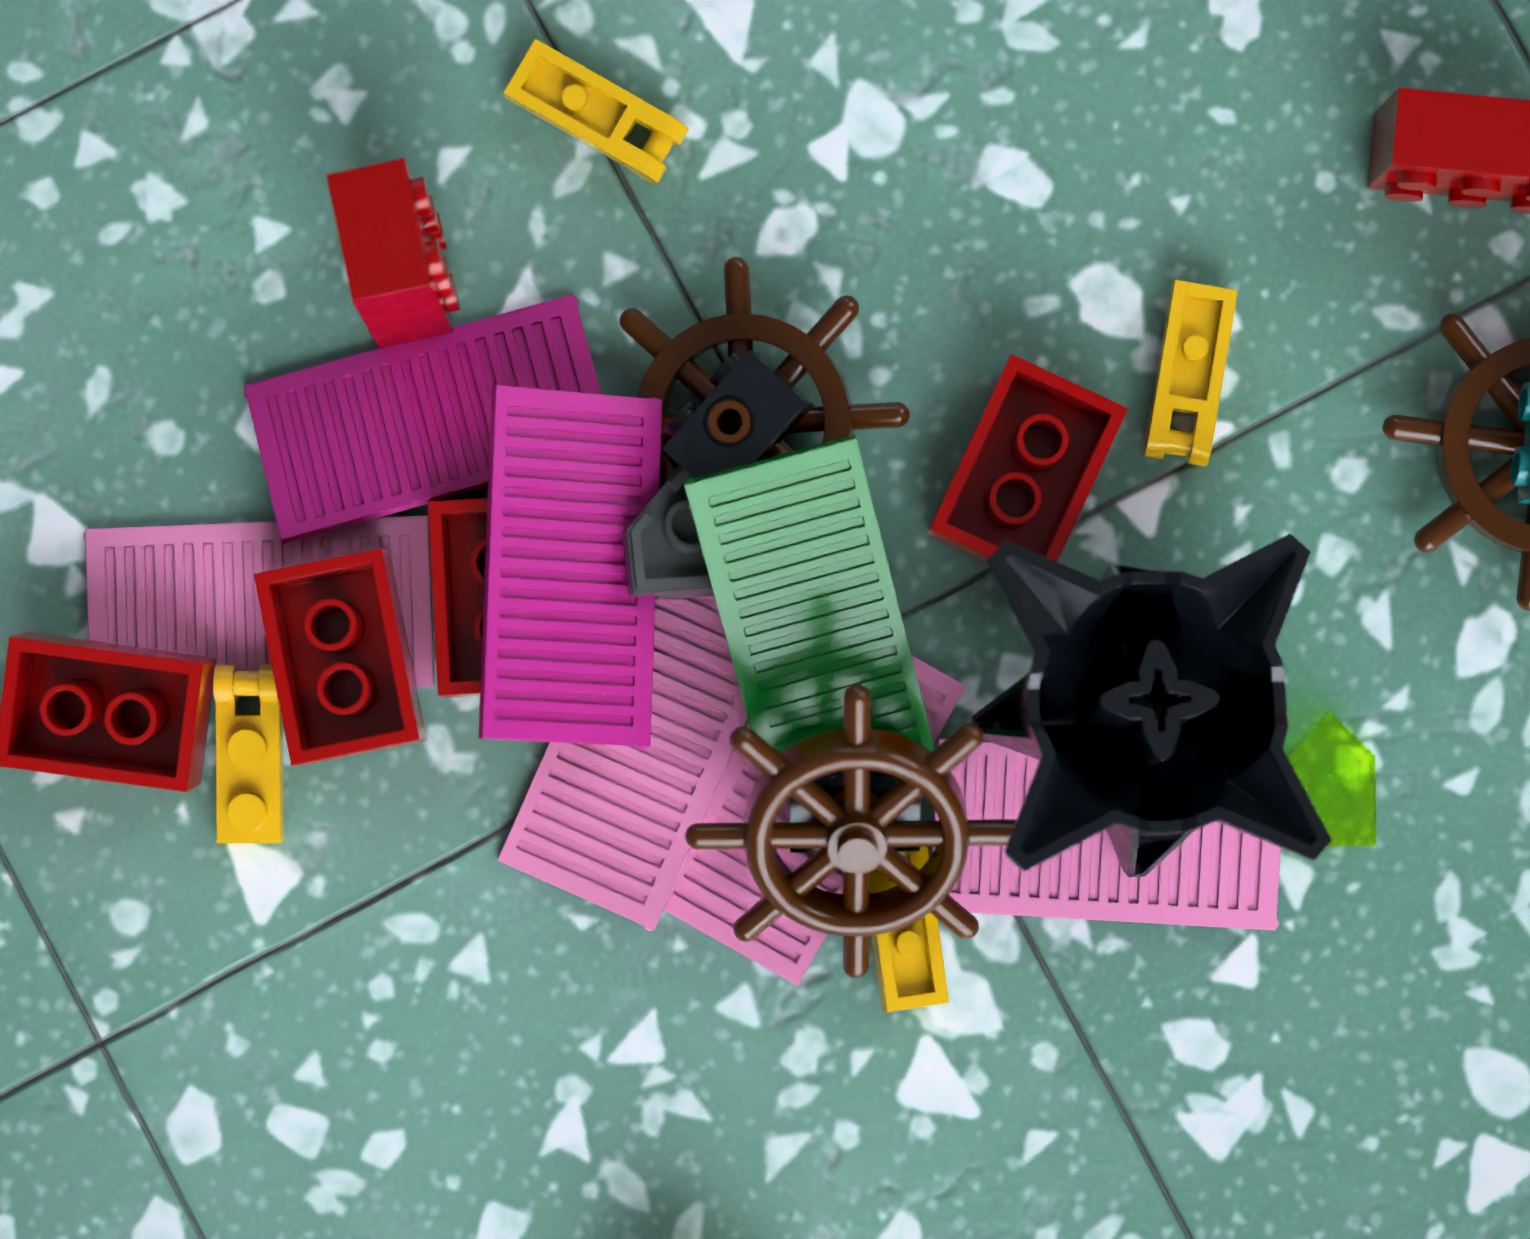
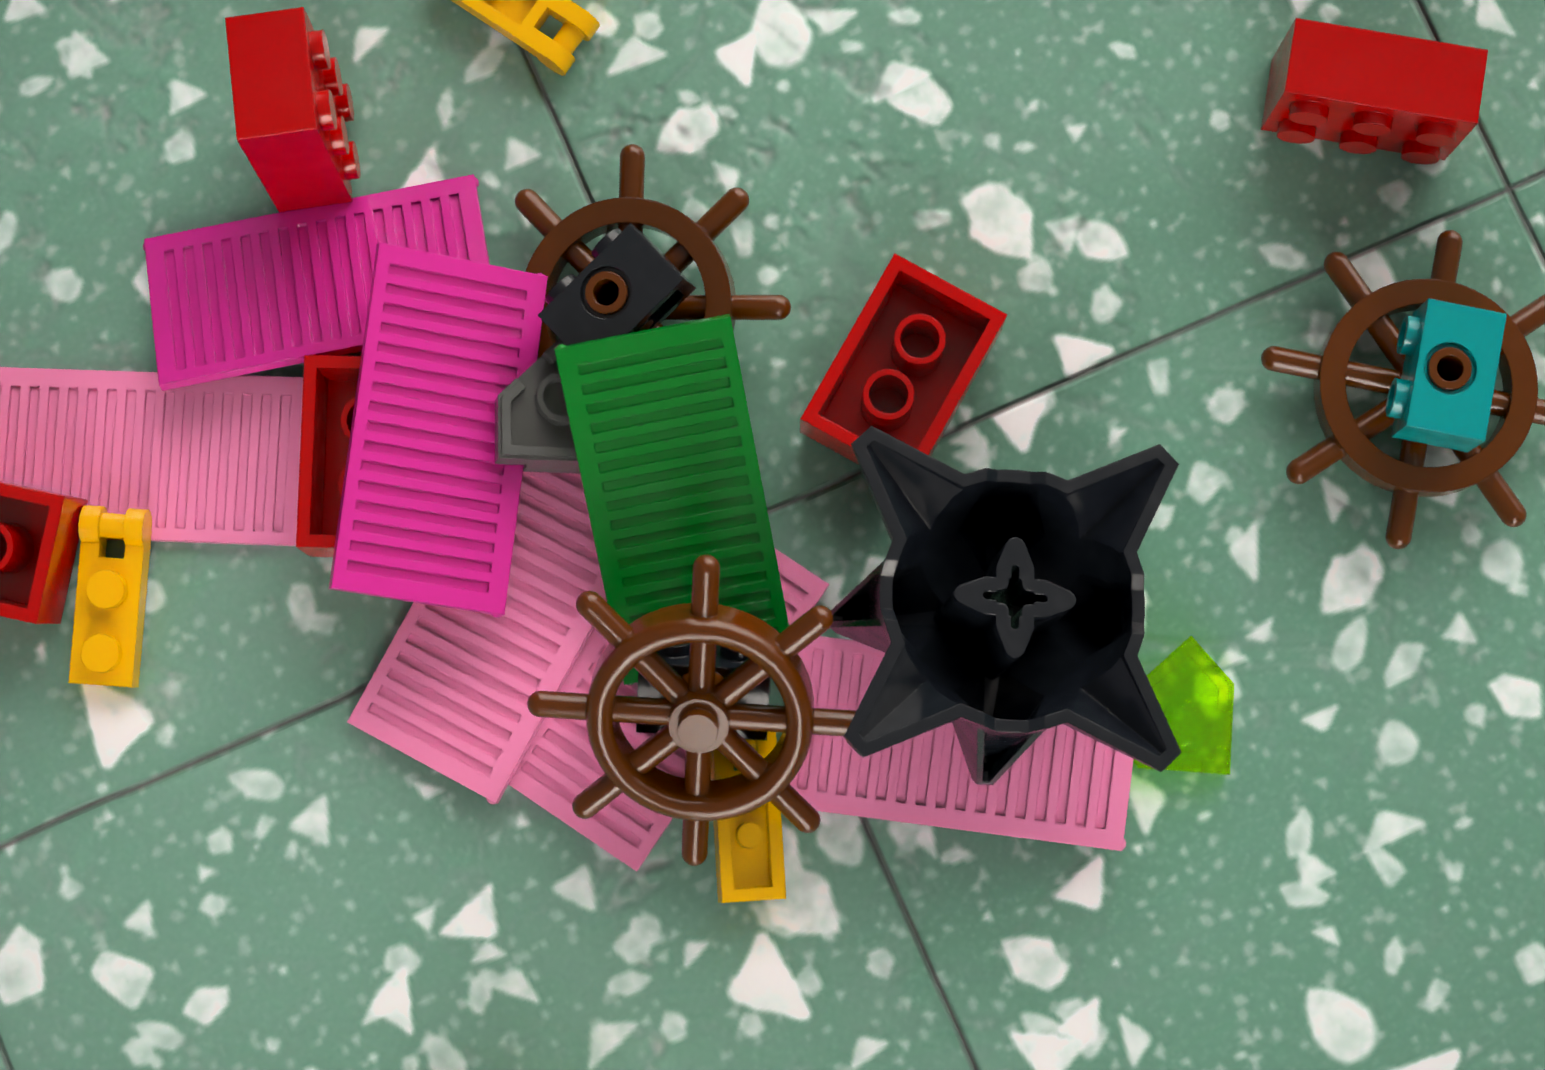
camera: 15 degrees right, 5 degrees down
red brick [254,548,427,766] -> none
yellow plate [1143,280,1238,467] -> none

